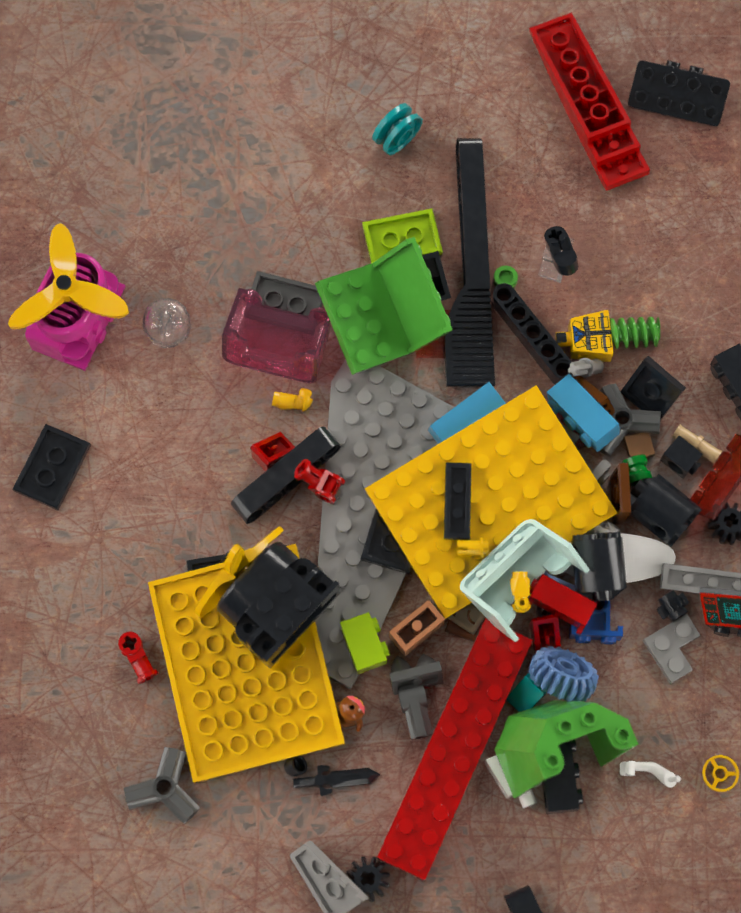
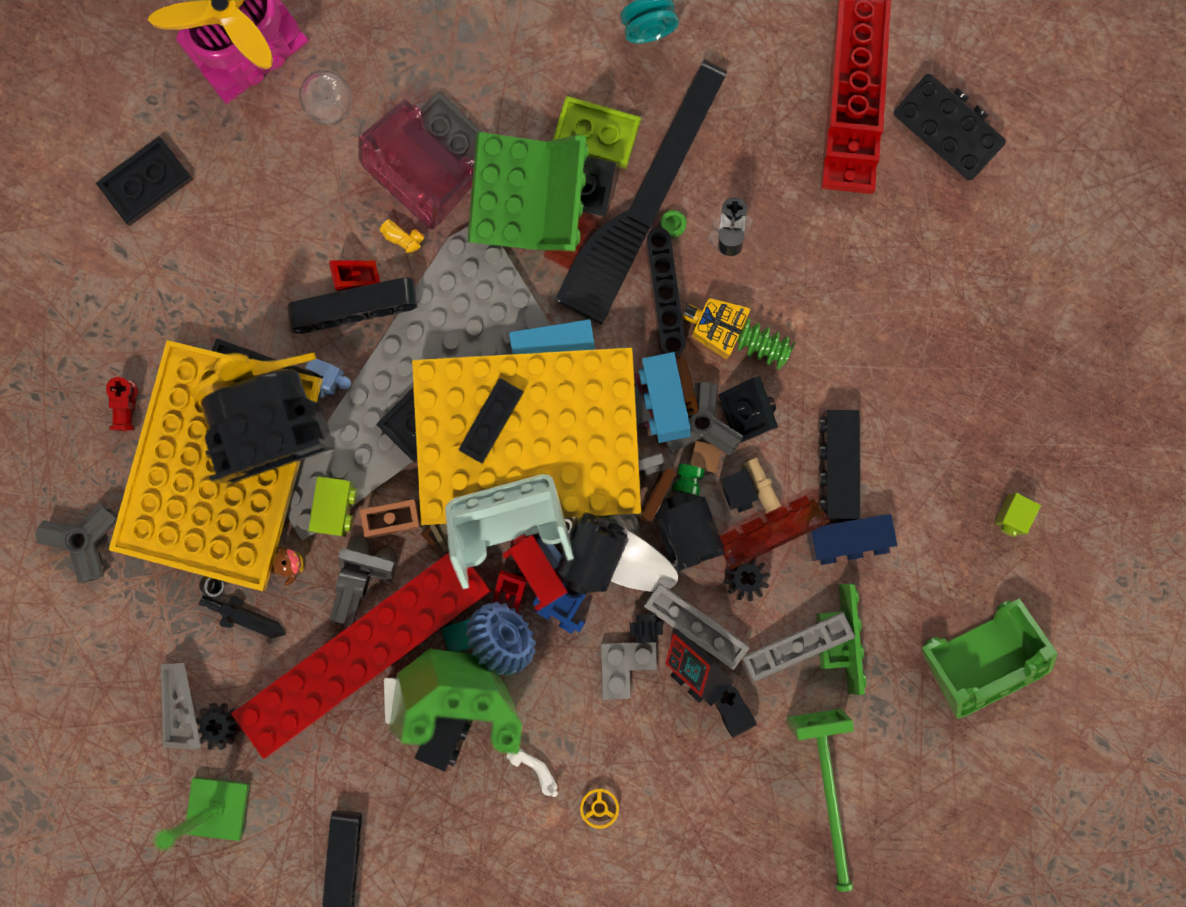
camera: 25 degrees right, 10 degrees up
red connector [294,459,346,504] -> none
yellow pin [457,538,488,558] -> none
yellow arm [510,572,531,613] -> none
light grey axle [567,358,604,378] -> none
none -> light blue piece [306,359,351,398]

